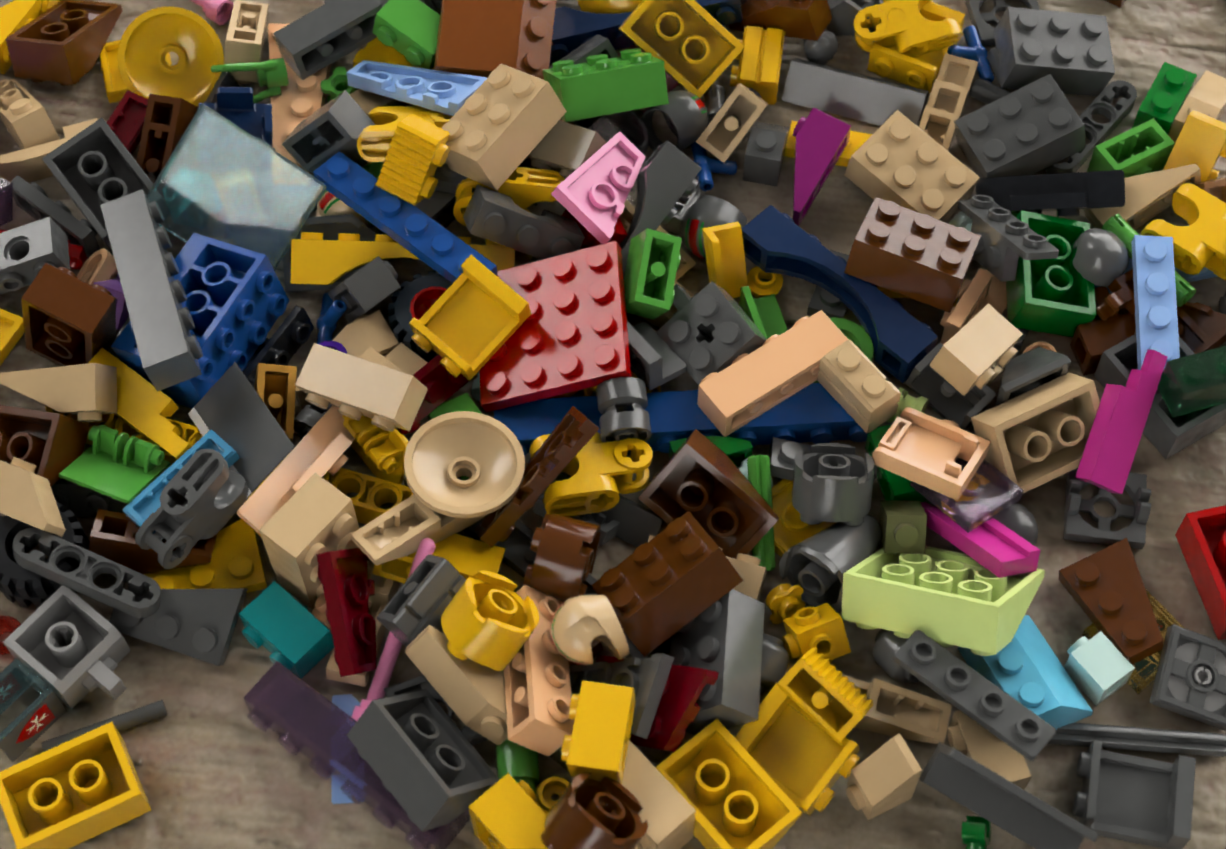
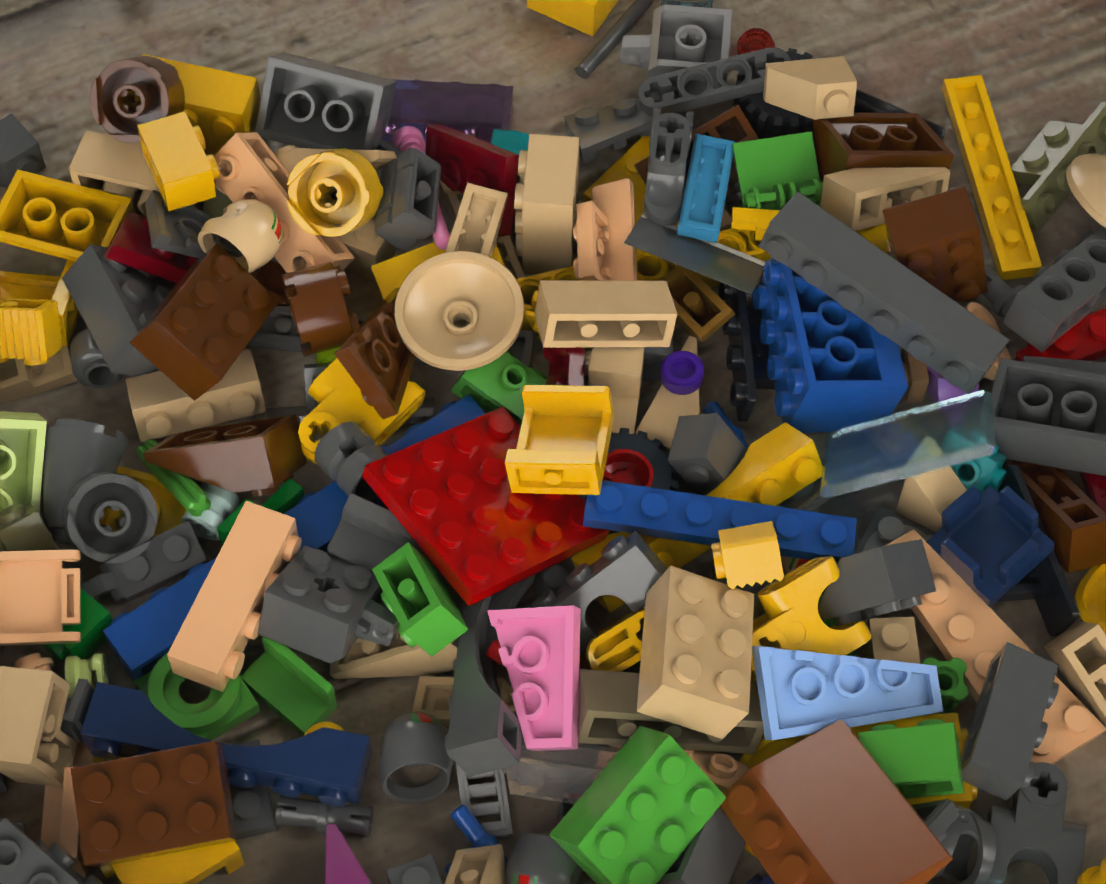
camera: 145 degrees right, 0 degrees up
bright green plant [211,58,289,104] -> none
yellow panel [702,222,748,298] -> none
yellow plate [766,583,805,624] -> none
yellow brick [782,603,851,663] -> none
tan brick [817,340,901,433] -> none

